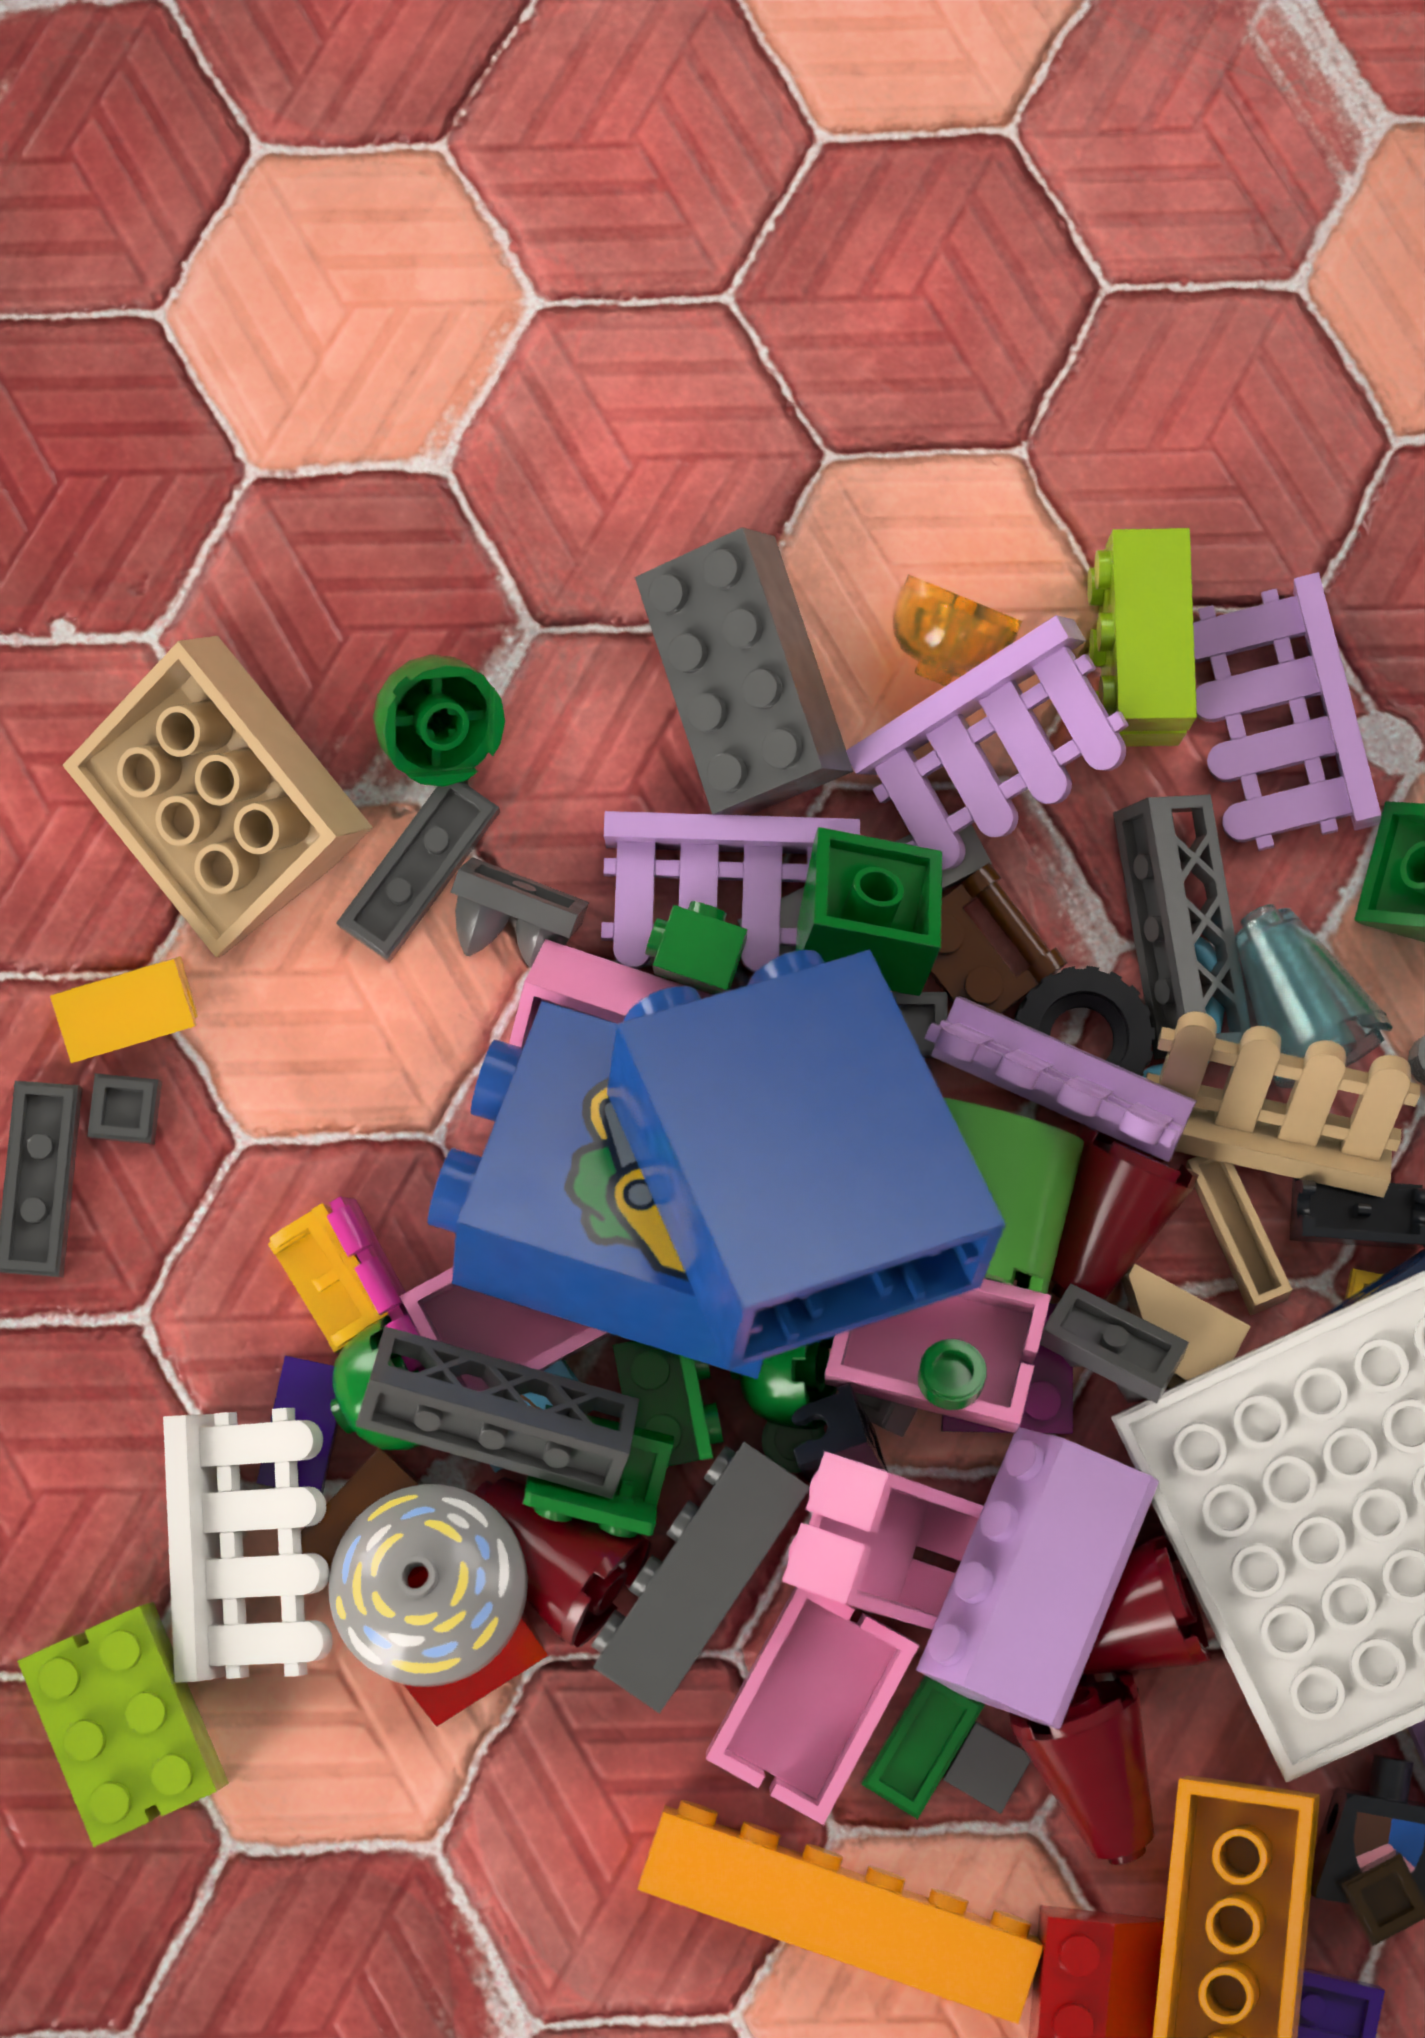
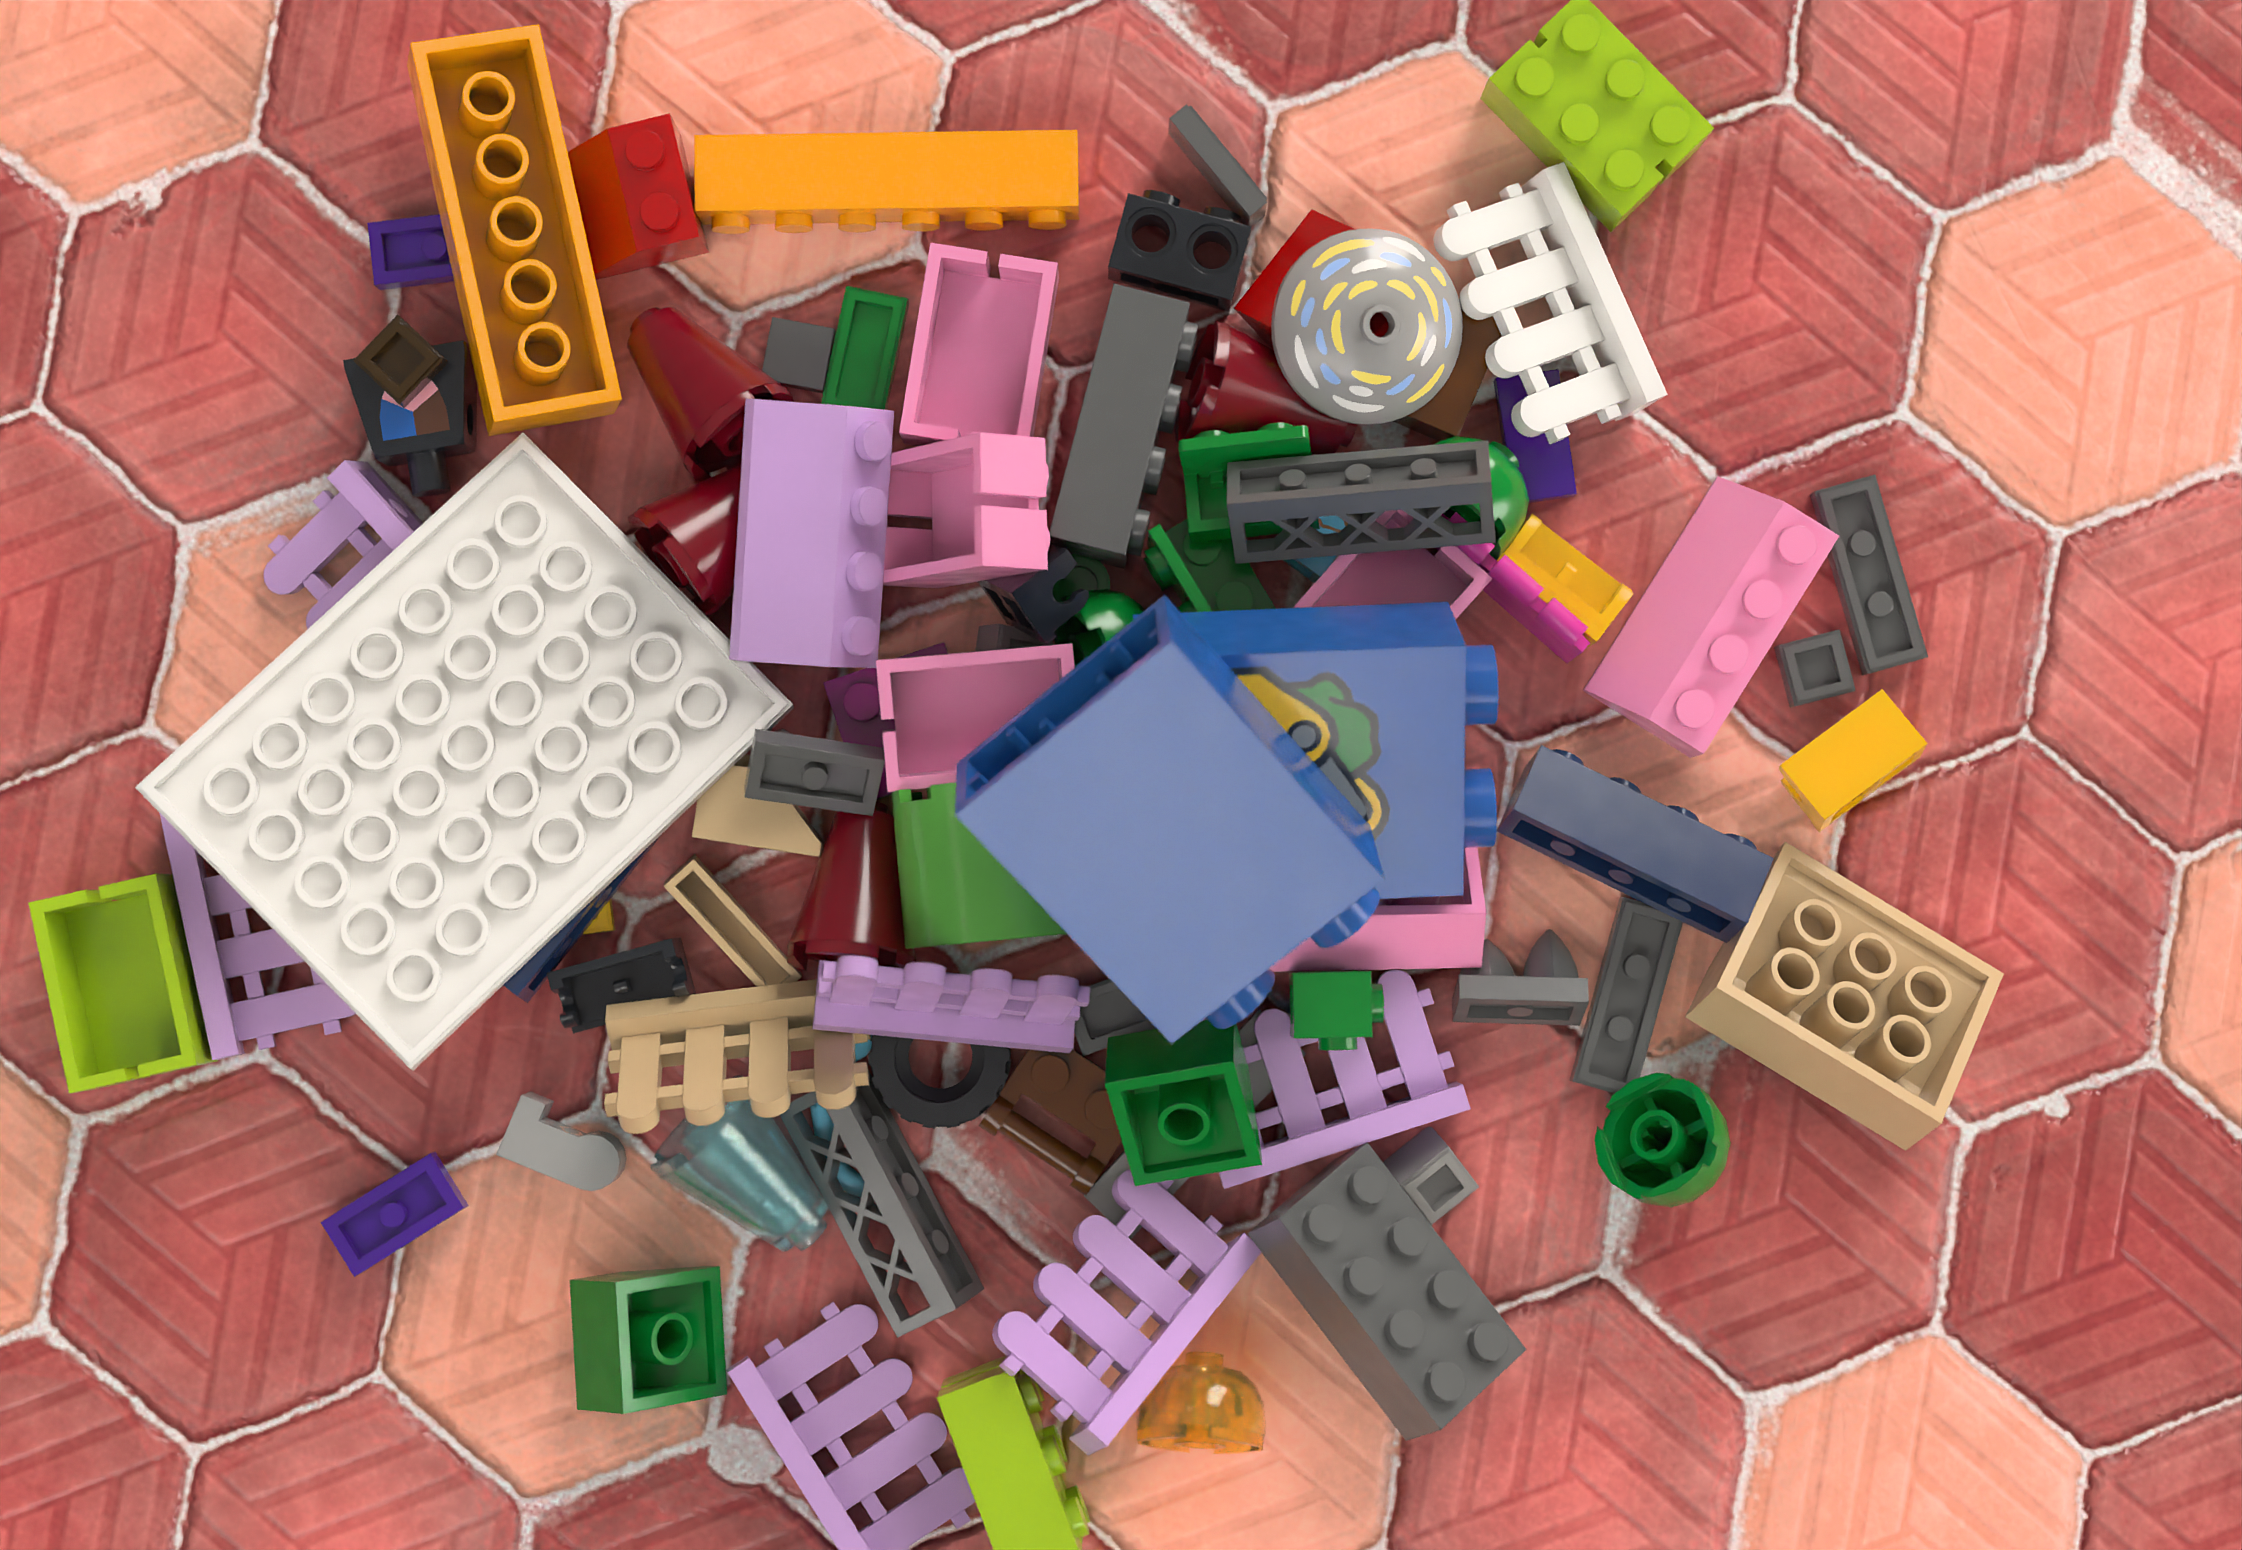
camera: 160 degrees right, 5 degrees up
green tile [918,1339,987,1410] -> none
none -> black brick [1108,190,1252,312]
none -> dark grey tile [1168,104,1268,226]
none -> light grey slope [1383,1127,1479,1225]
none -> dark blue brick [1497,745,1774,943]
none -> bright pink slope [1583,477,1839,758]

